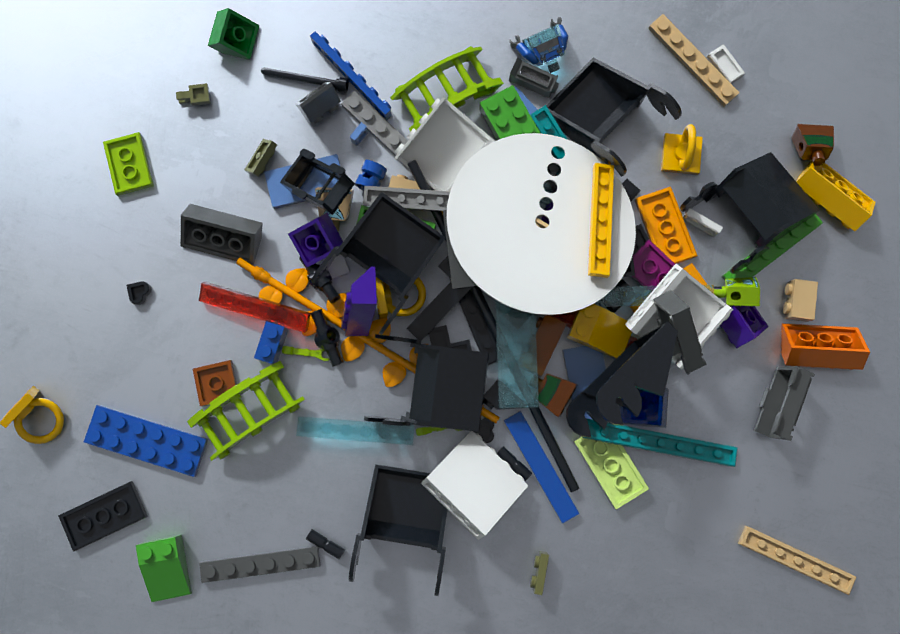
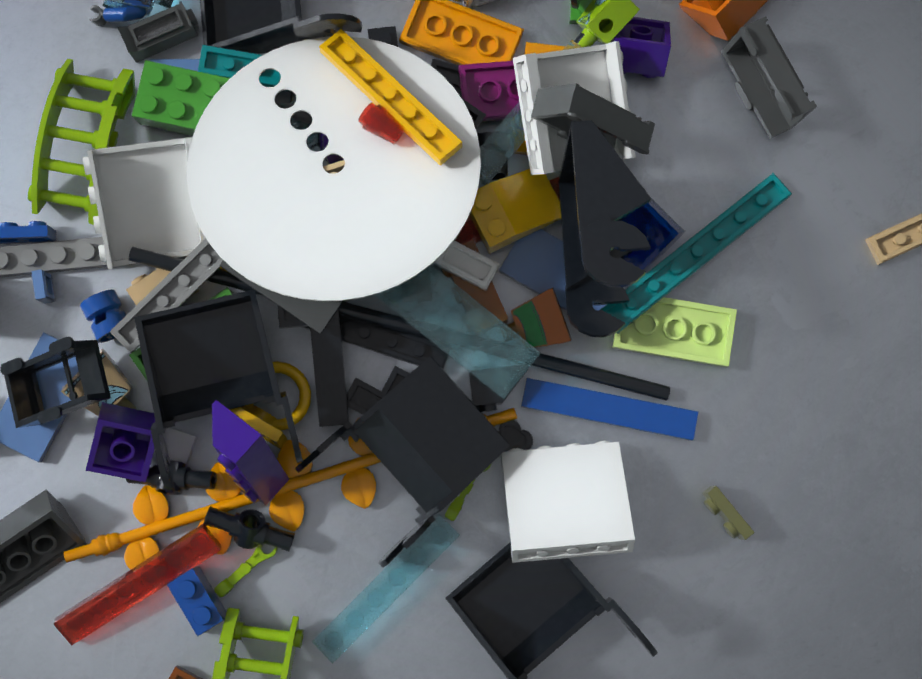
camera: 50 degrees left, 0 degrees up
black piece [497,446,532,481] -> none
none -> clear red cone [358,102,404,145]
none -> white tile [434,241,500,291]

